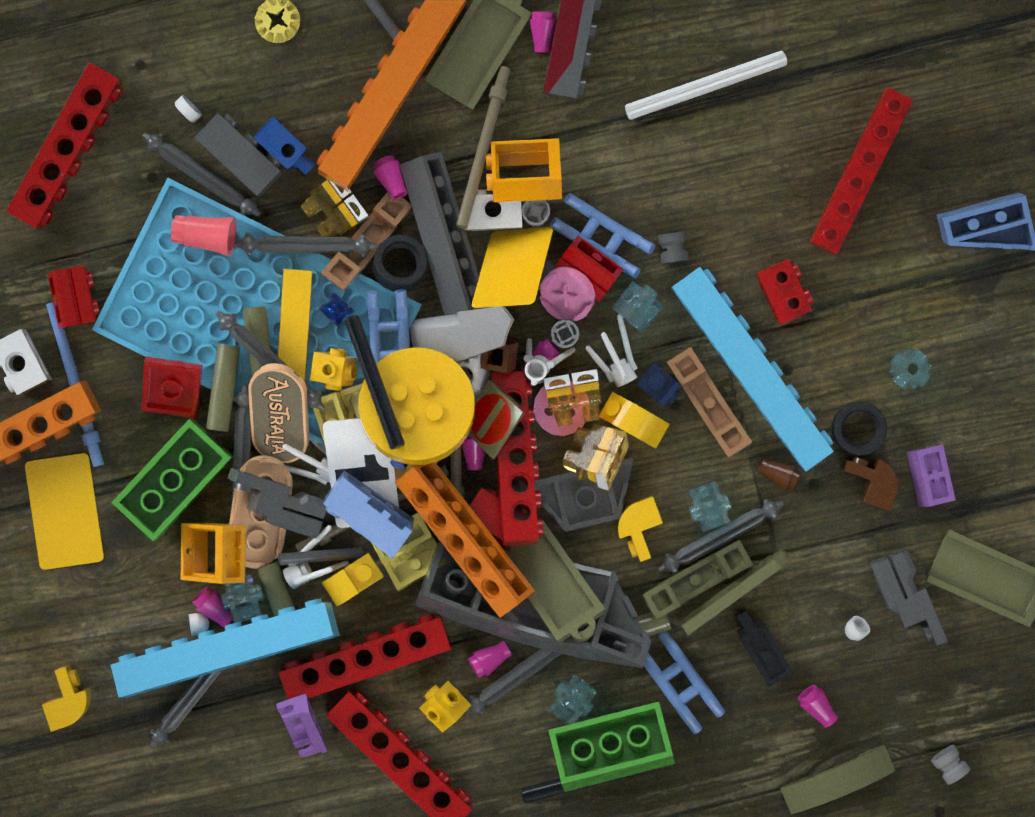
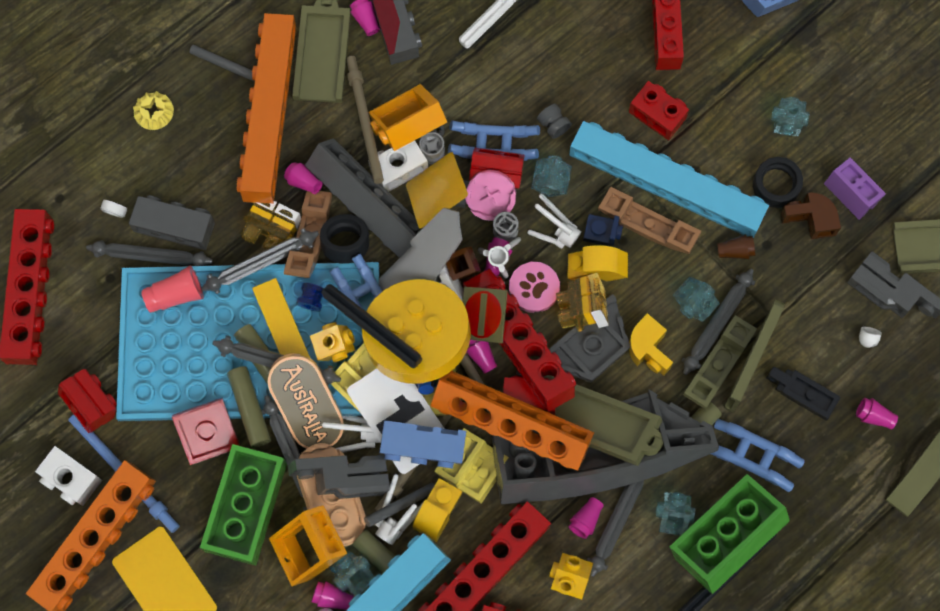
camera: 20 degrees left, 15 degrees down
blue torso [253,117,315,176] -> none
clear yellow hips [543,369,601,427] -> none

